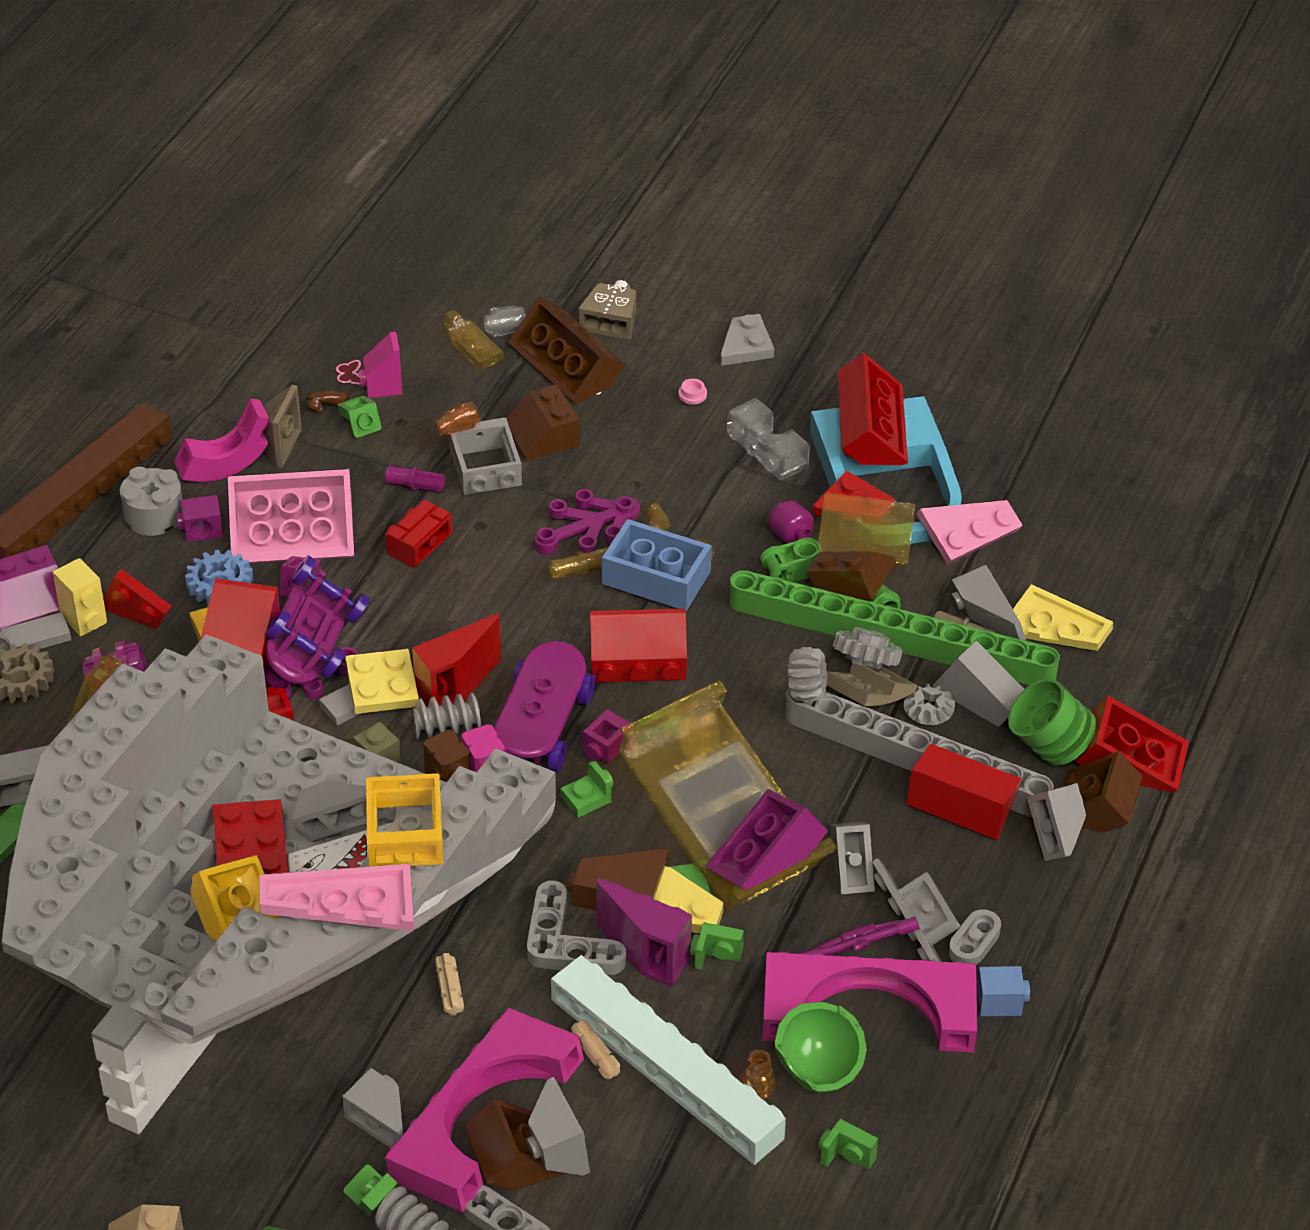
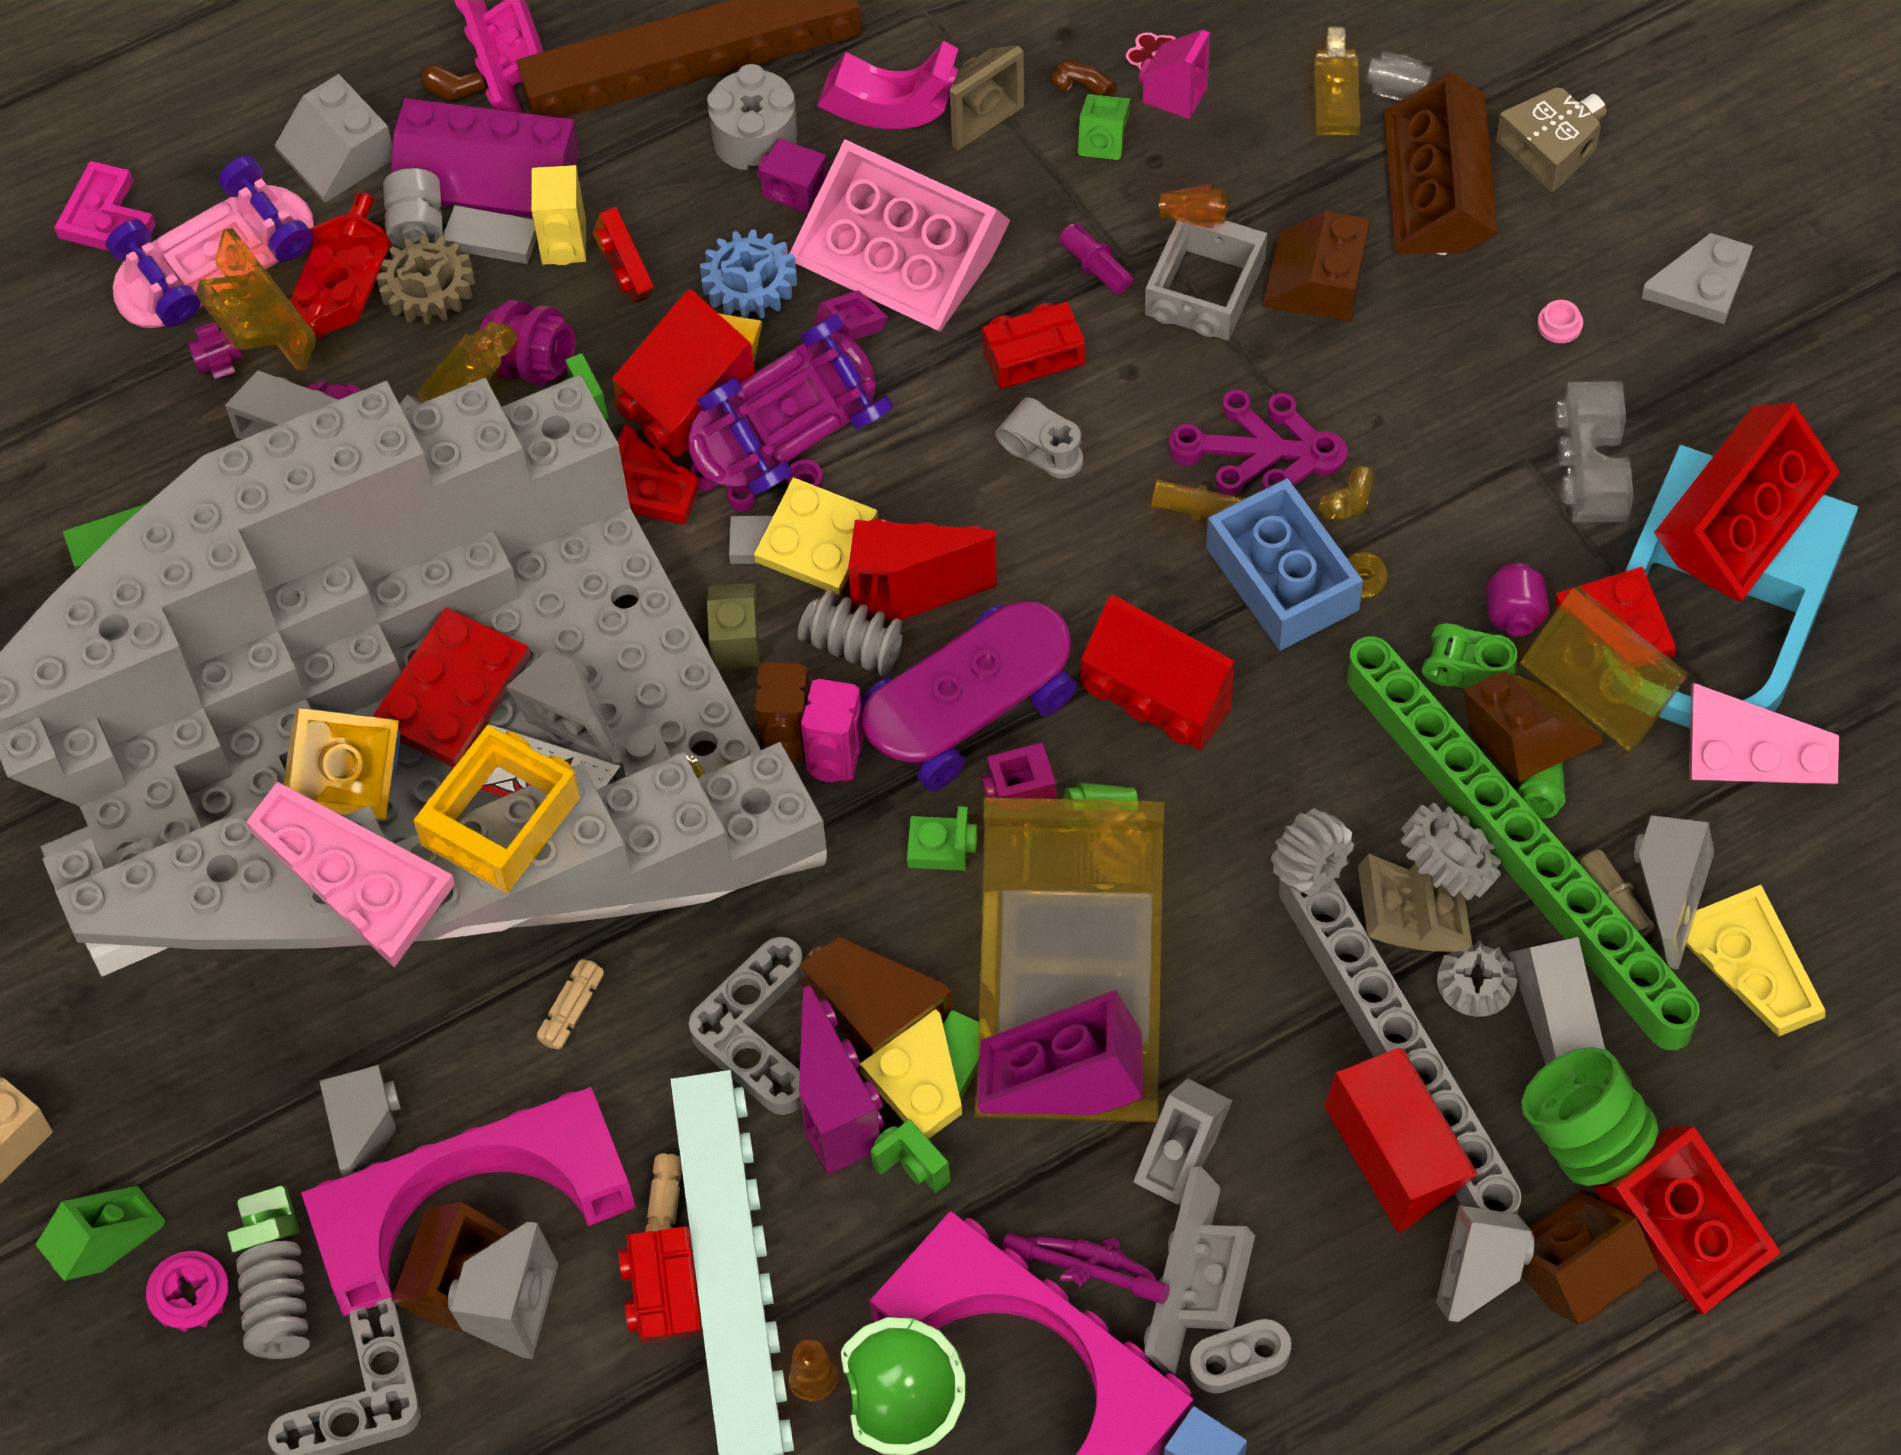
camera: 40 degrees right, 15 degrees up
none -> red brick [618,1227,703,1343]
none -> light grey piece [995,397,1083,478]

